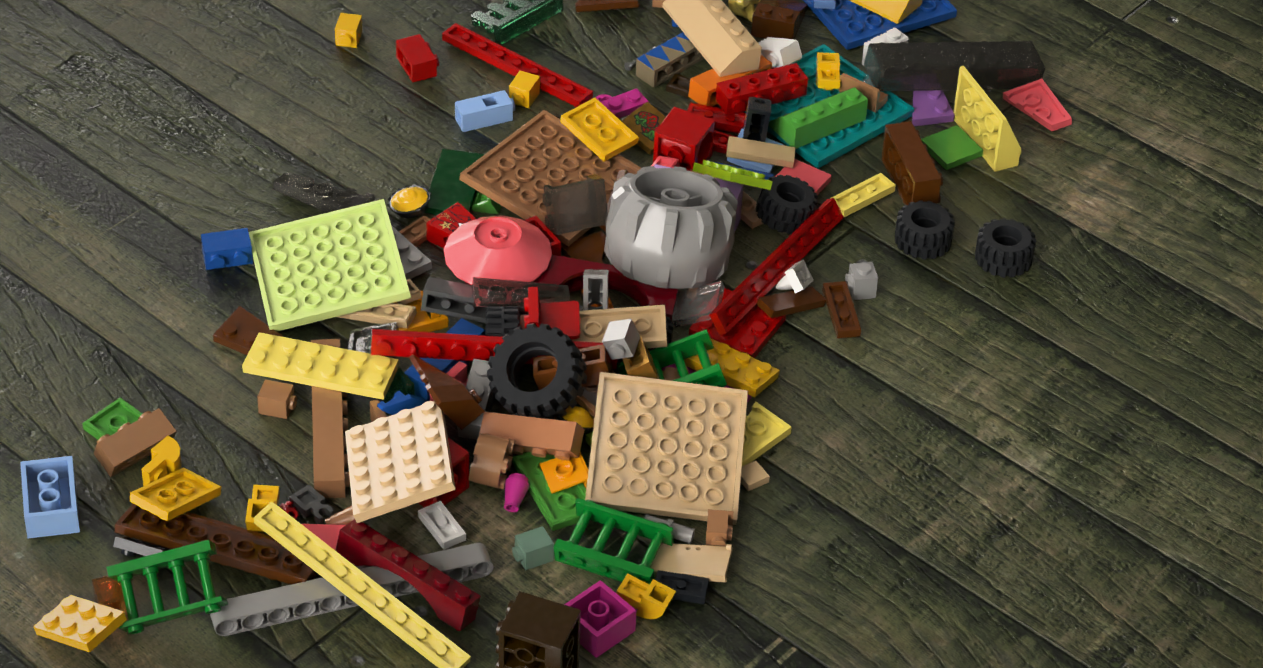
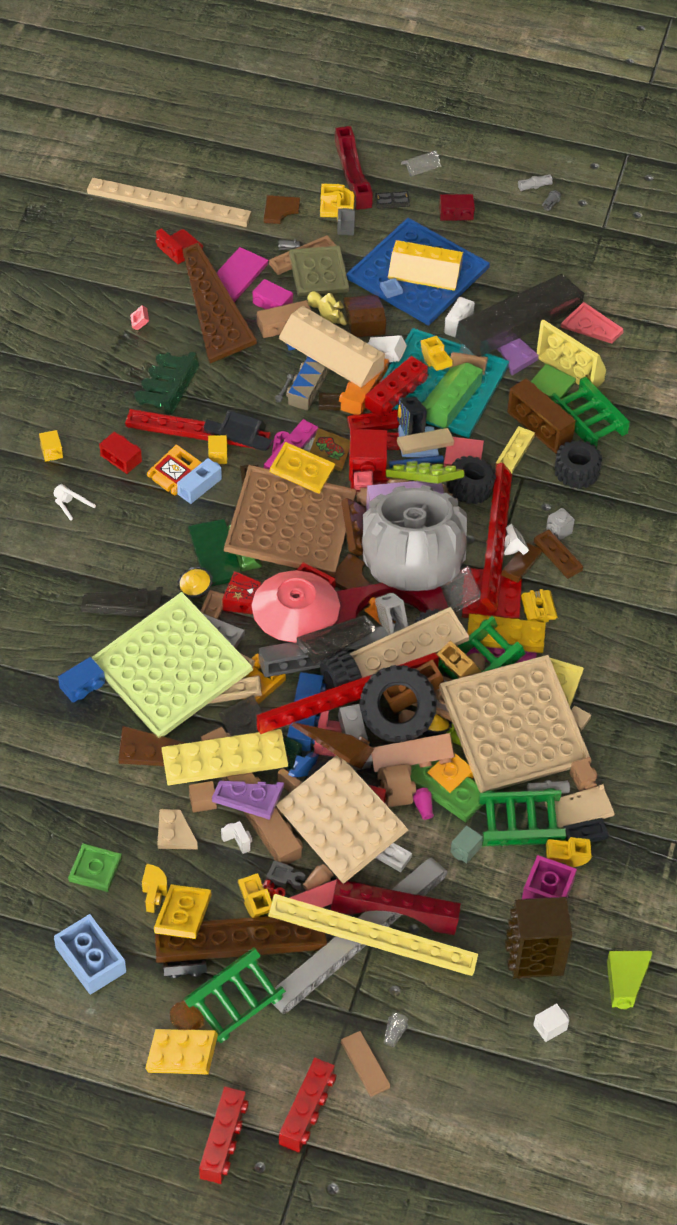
camera: 25 degrees left, 10 degrees up
medium nougat brick [94,408,177,477] -> none
red bracket [524,287,580,340] -> none
clear smoke panel [542,174,608,235] -> none
light grey brick [602,319,640,360] -> none
black tyre [975,218,1036,278] -> none
none -> white plant [54,484,96,520]
none -> container [147,444,202,496]
none -> tan wing [158,809,198,849]
none -> black plate [204,410,273,451]
none -> medium lavender wing [212,781,284,820]
none -> white bracket [221,821,252,854]
none -> yellow piece [521,589,558,622]
none -> green fence [551,377,630,449]

